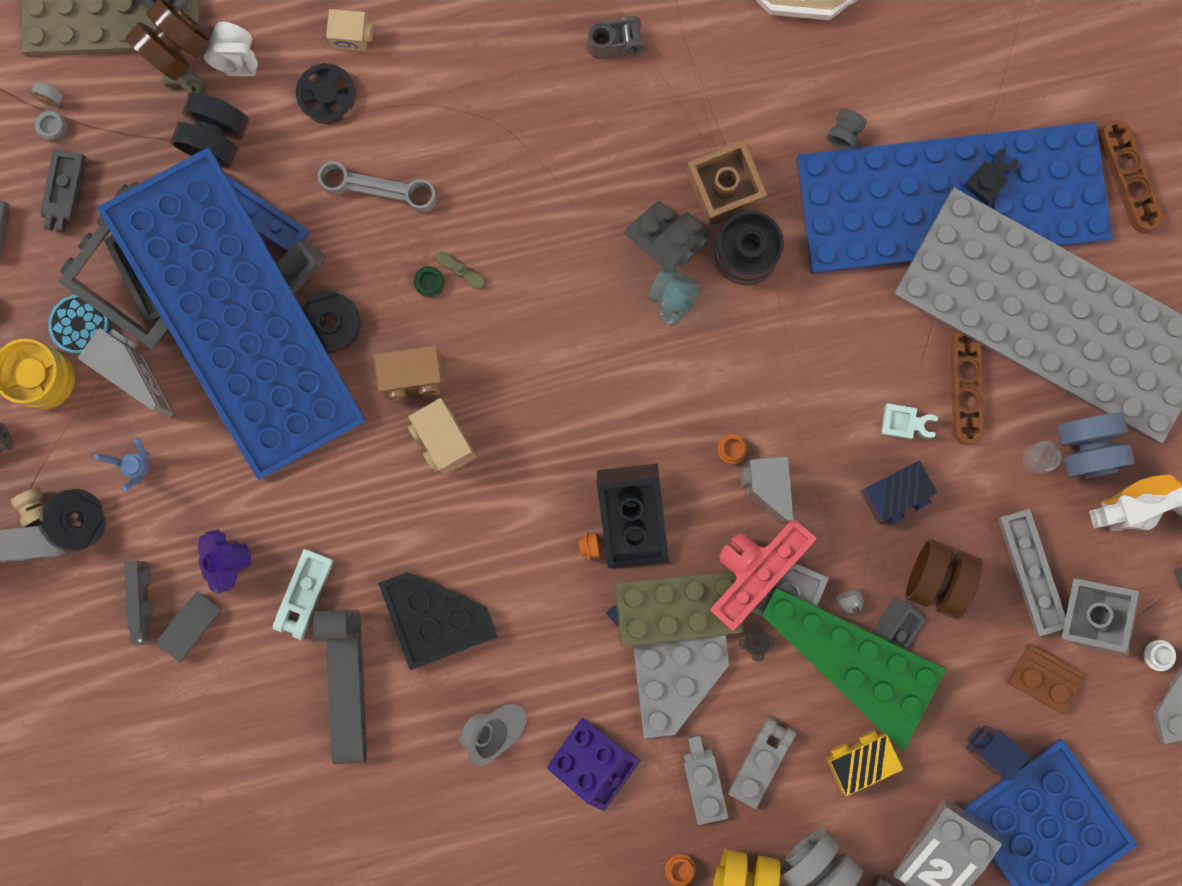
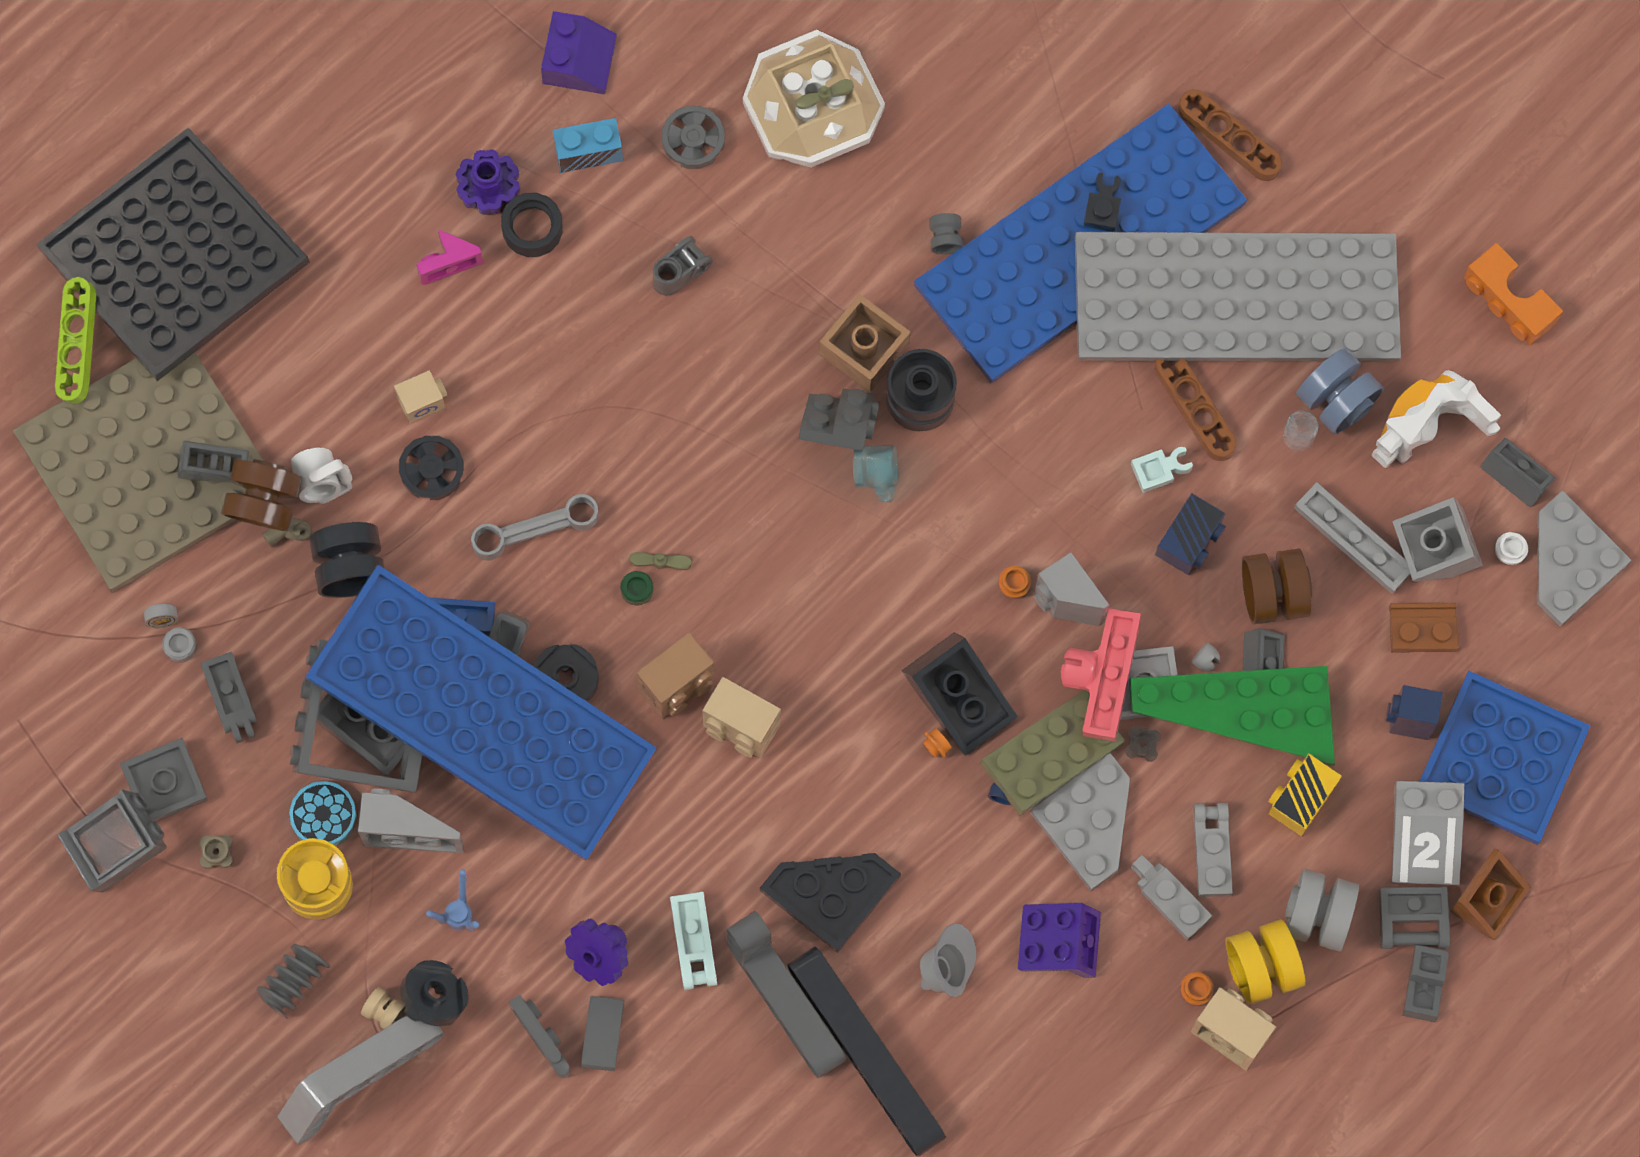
camera: 40 degrees left, 10 degrees down
none -> black beam [787,946,946,1157]

